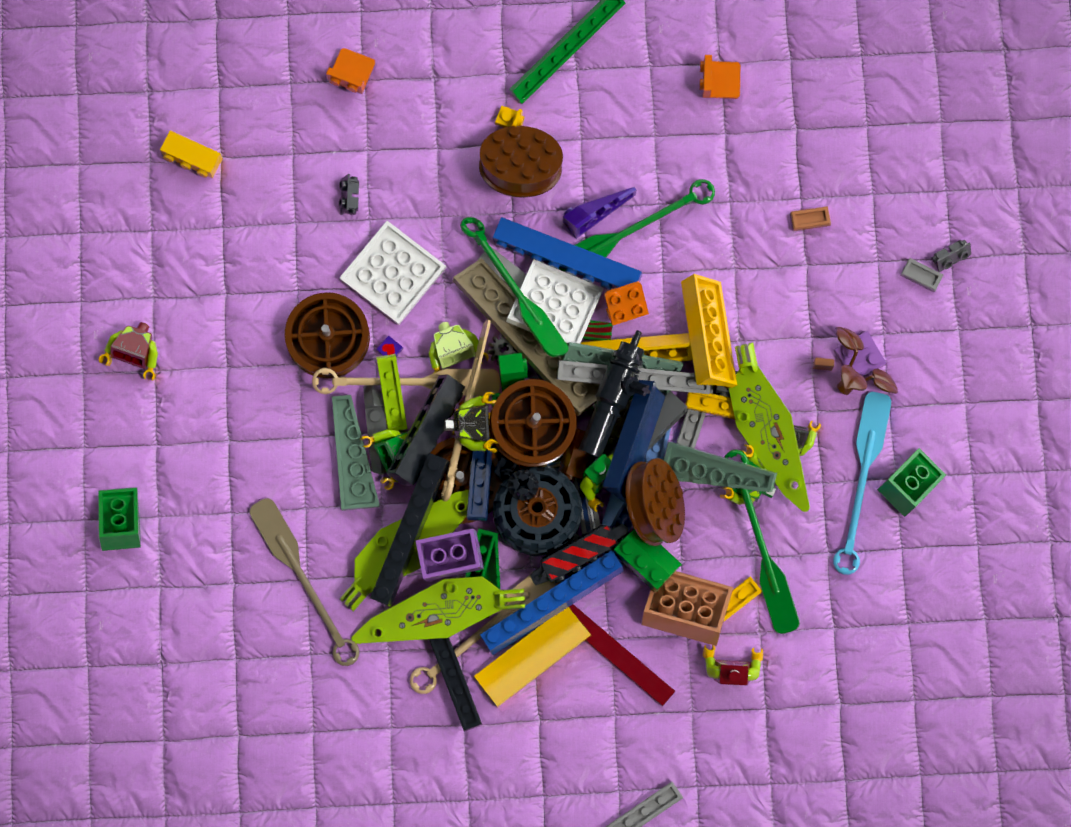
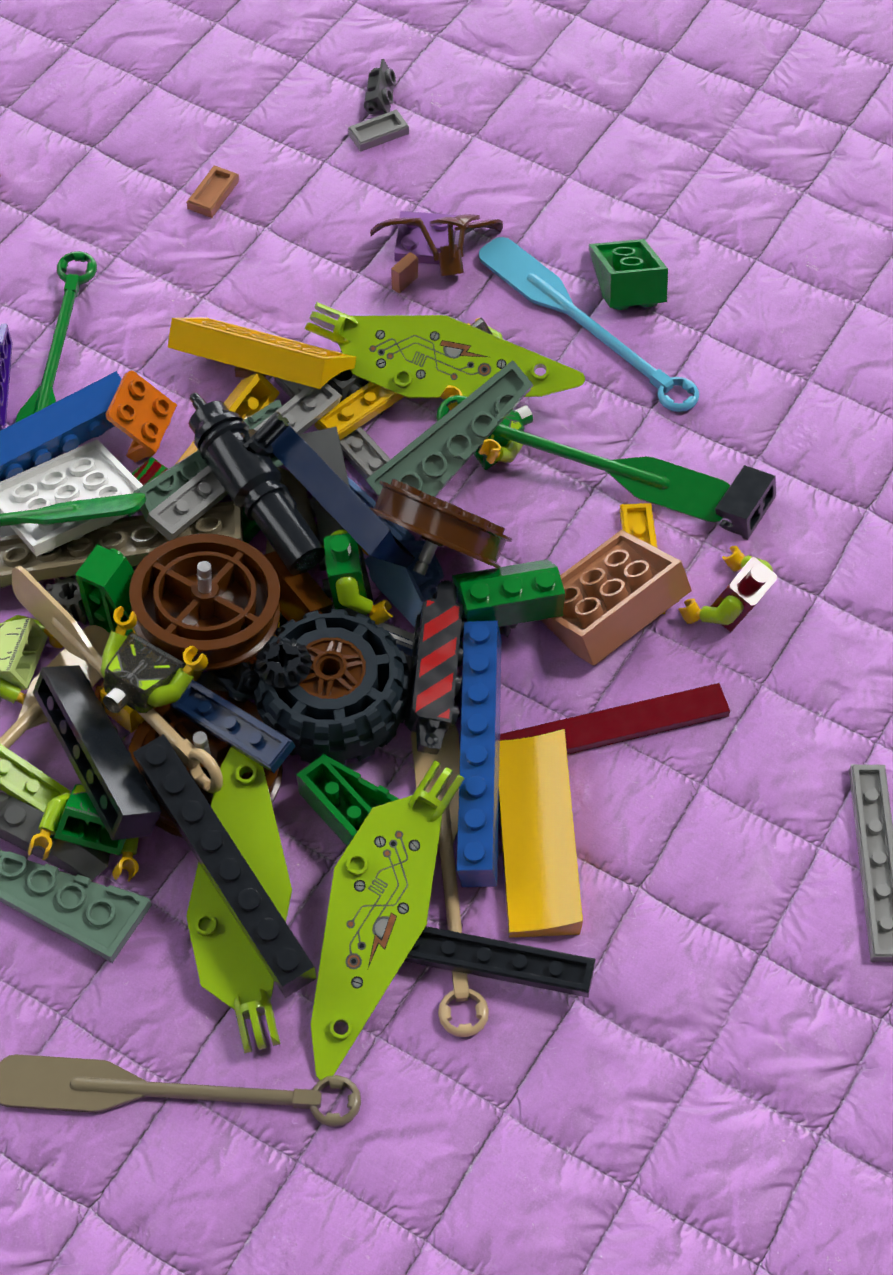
camera: 55 degrees left, 20 degrees down
medium lavender brick [416,529,484,581] -> none
none -> black hinge [715,465,776,540]

